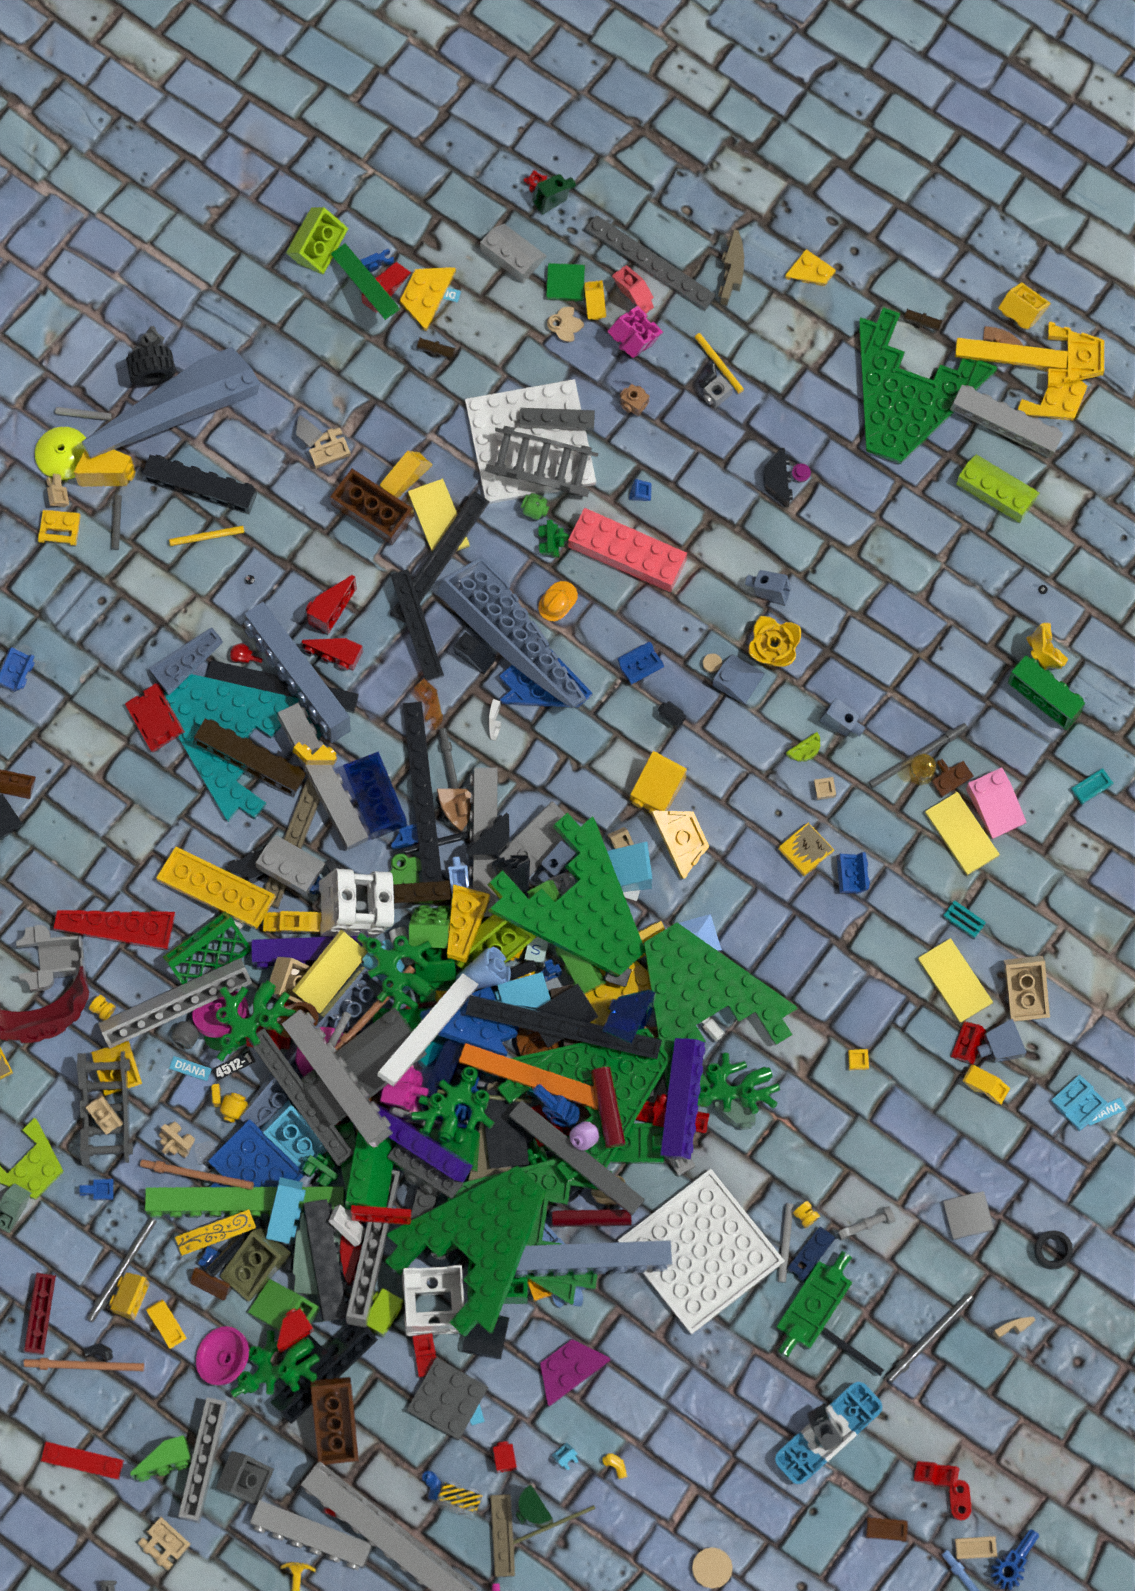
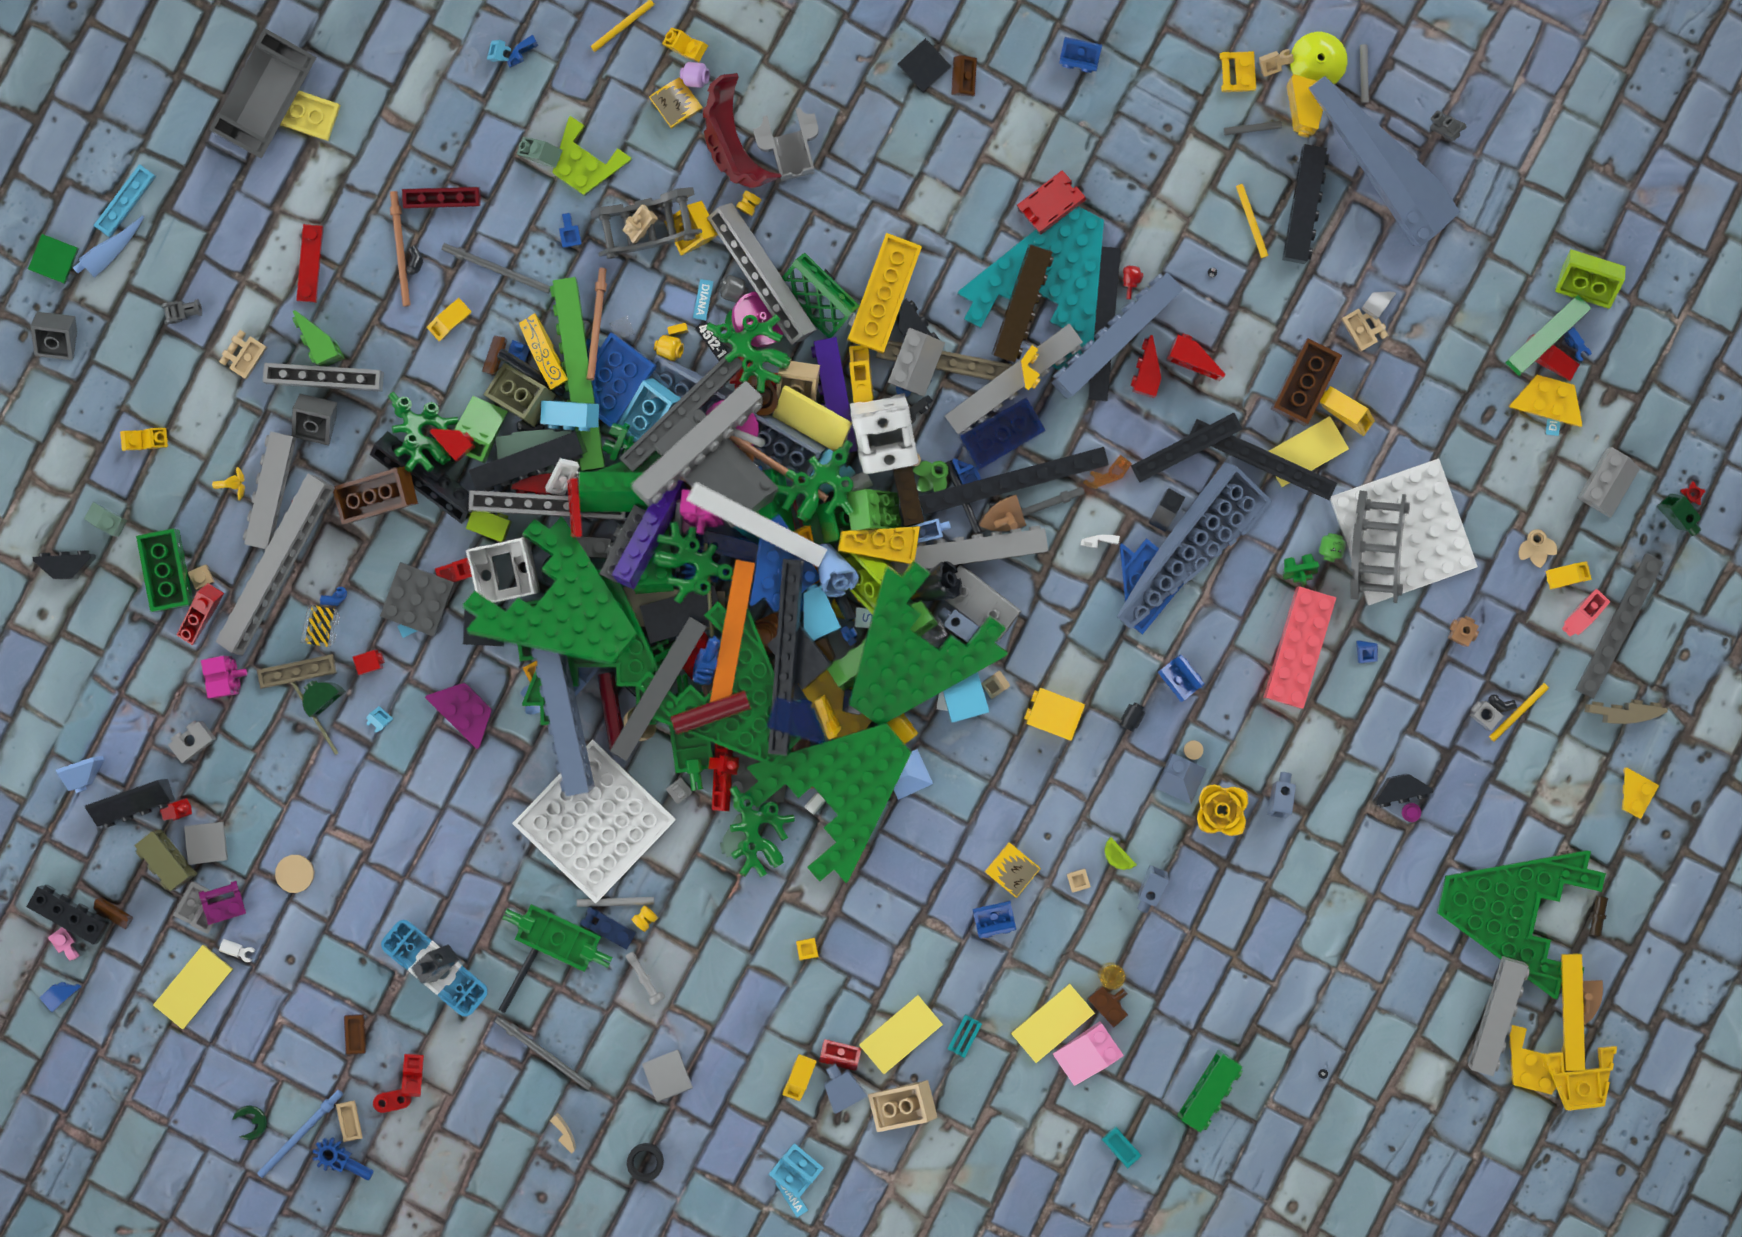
camera: 80 degrees right, 15 degrees up
red wing [53,910,176,950] -> none
yellow slope [109,1272,150,1321] -> none
black tyre [126,345,176,386] -> none
sand blue wing [149,627,223,695] -> none
tan hips [159,1121,195,1159] -> none
dark pink dish [196,1326,249,1386] -> none
dark brown pin [417,337,455,359] -> none
black slope [466,812,510,860] -> none
dark grey plate [519,408,595,430] -> none
light orange piece [538,581,578,621] -> none
green tile [546,263,585,301] -> none
lavender head [569,1121,599,1151] -> none
yellow arm [602,1453,628,1479] -> none
dark pink brick [607,306,663,358] -> none
yellow wing [651,810,709,879] -> none
dark purple brick [661,1038,705,1159] -> none
dark grey bar [869,723,968,788] -> none
lime slope [956,454,1040,523] -> none
yellow slope [998,282,1051,329] -> none
yellow brick [1026,623,1068,670] -> none

